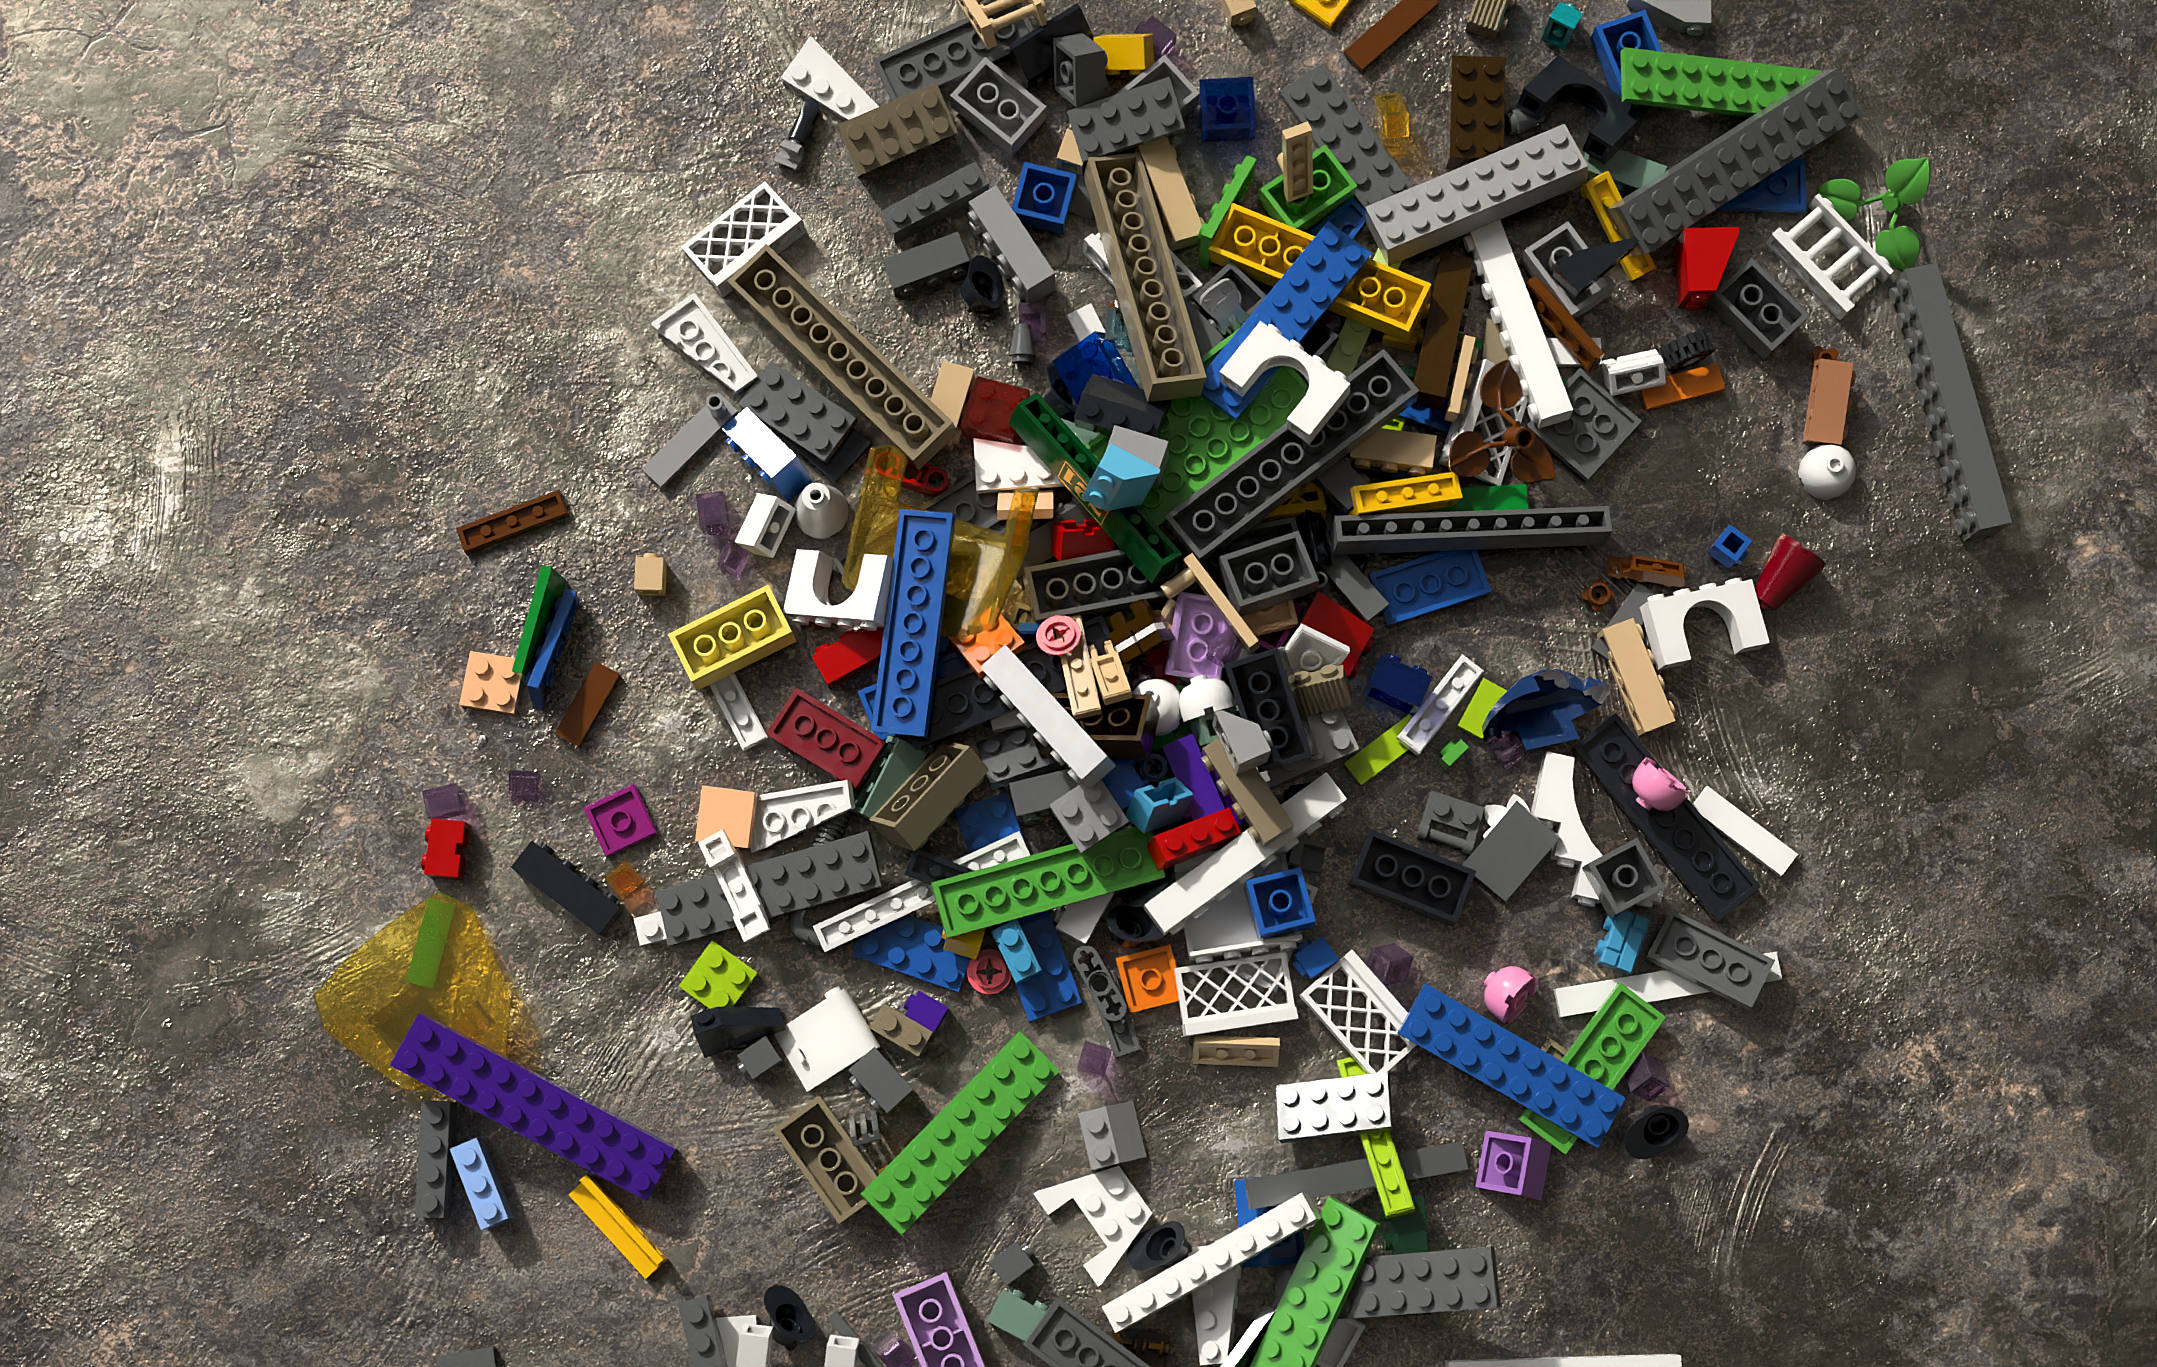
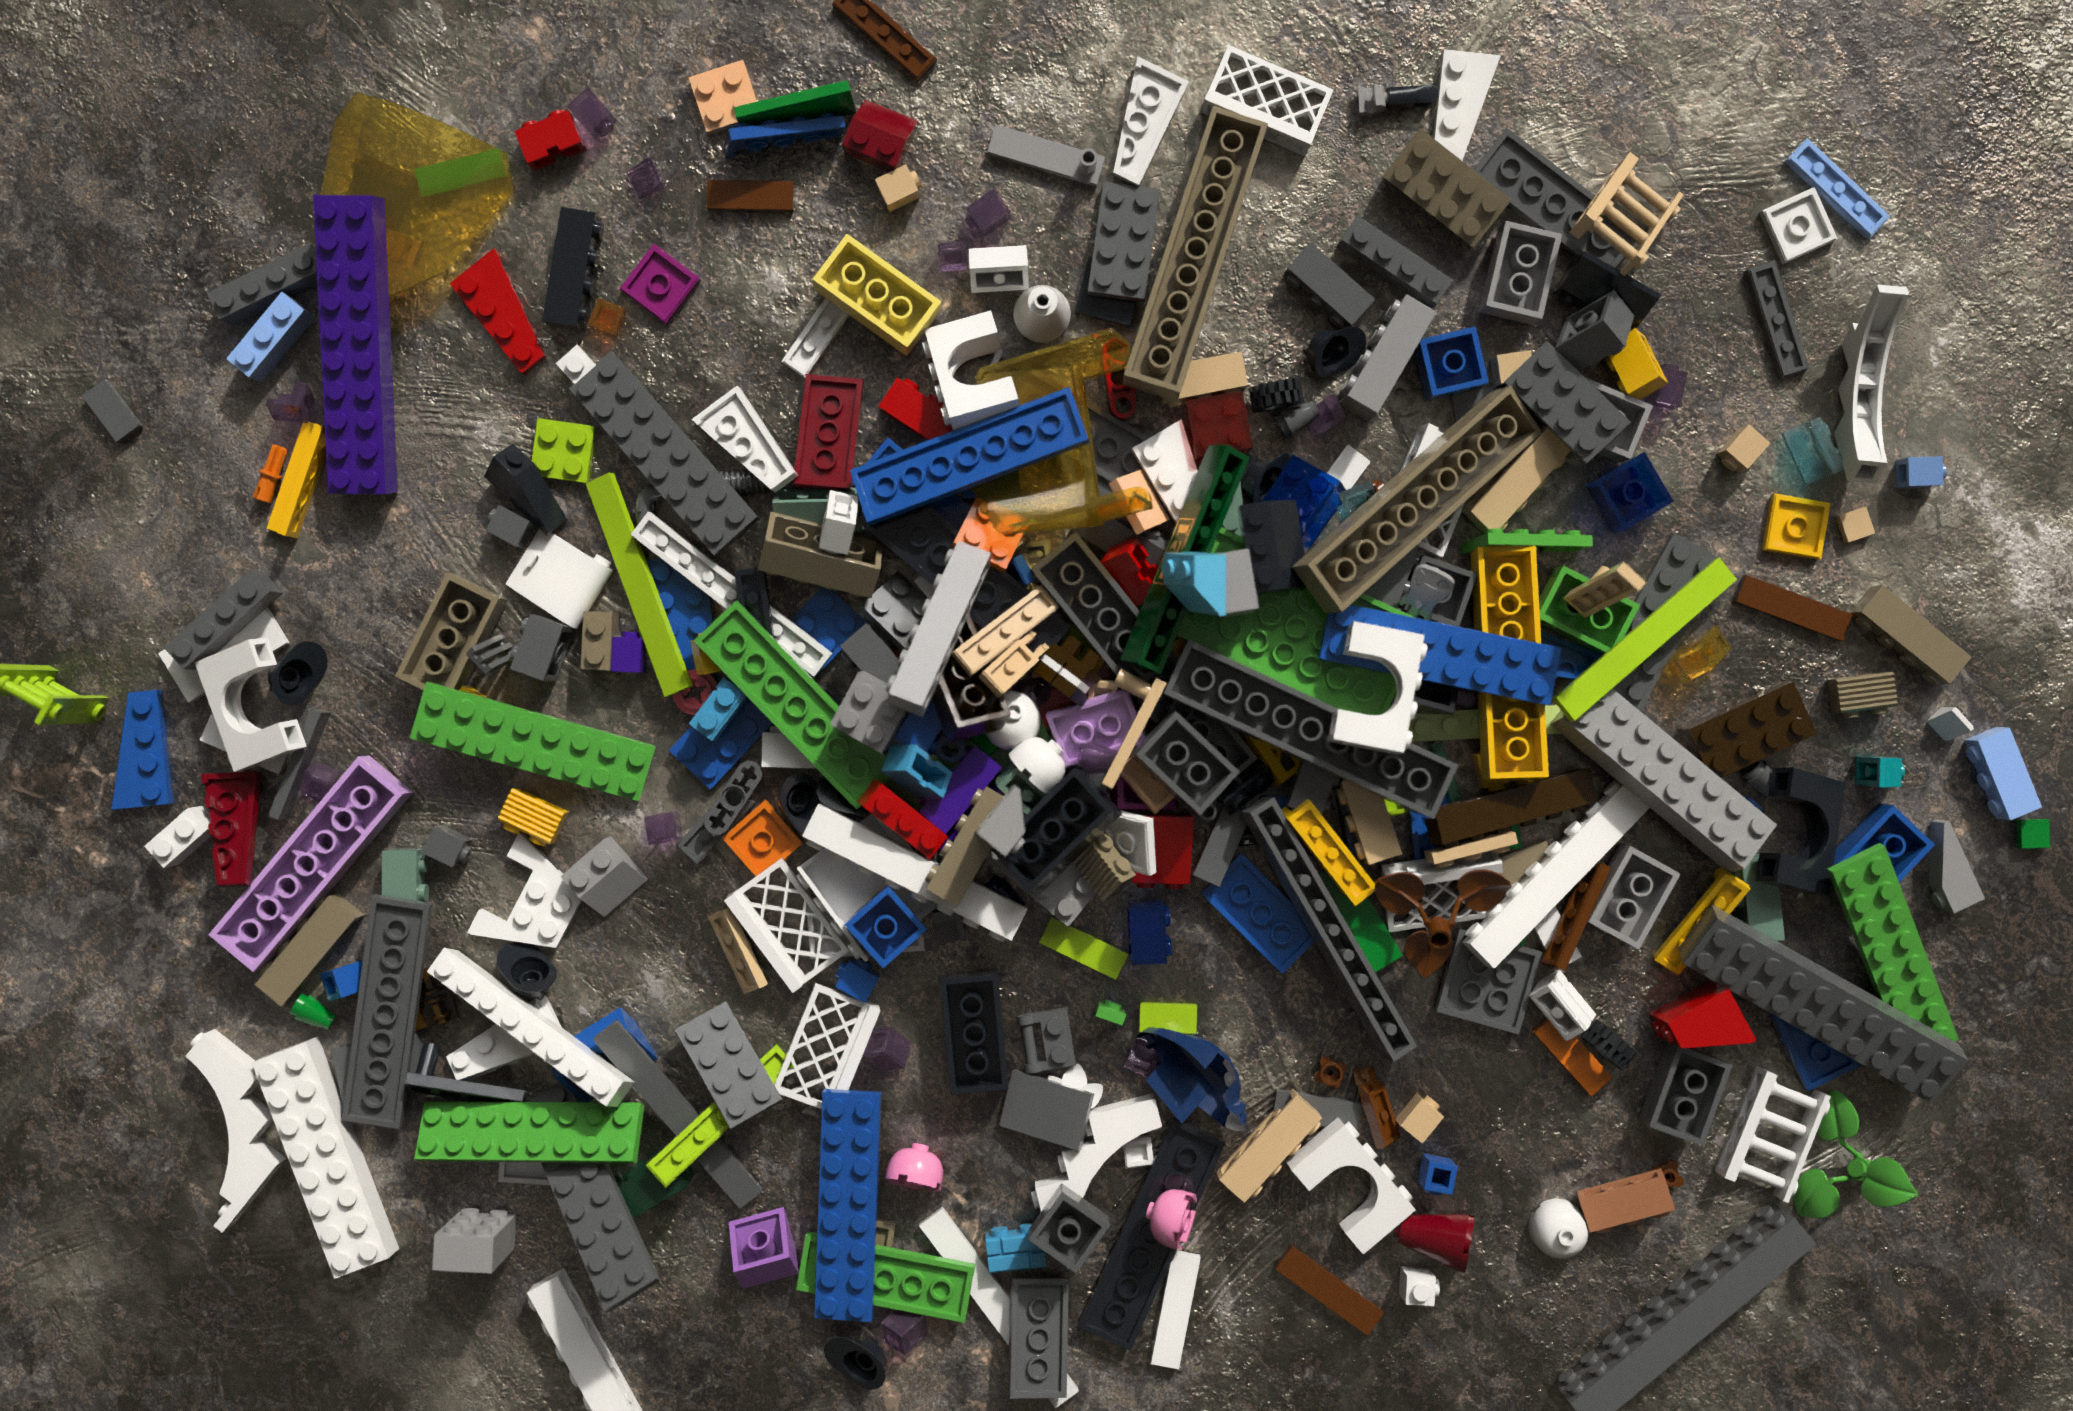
camera: 65 degrees right, 10 degrees up
light nougat tile [695,786,758,848] -> none
white slope [698,829,770,943] -> none
wedge [723,407,813,503] -> none
gear [1036,616,1082,658] -> none
white tile [1396,654,1484,756] -> none
black slope [1552,237,1639,300] -> none
none -> orange axle [252,445,287,503]
none -> panel [266,382,315,423]
none -> red wing [449,248,546,375]
none -> yellow brick [497,787,569,846]
none -> lime tile [586,473,693,697]
none -> white brick [819,490,859,555]
none -> dark red slope [842,100,919,172]
none -> white tile [1123,1135,1154,1169]
none -> black tyre [1249,378,1304,413]
none -> reddish brown tile [1274,1244,1384,1336]
none -> tan brick [1396,1093,1444,1144]
none -> white brick [1399,1266,1440,1306]
none -> lime tile [1552,557,1737,722]

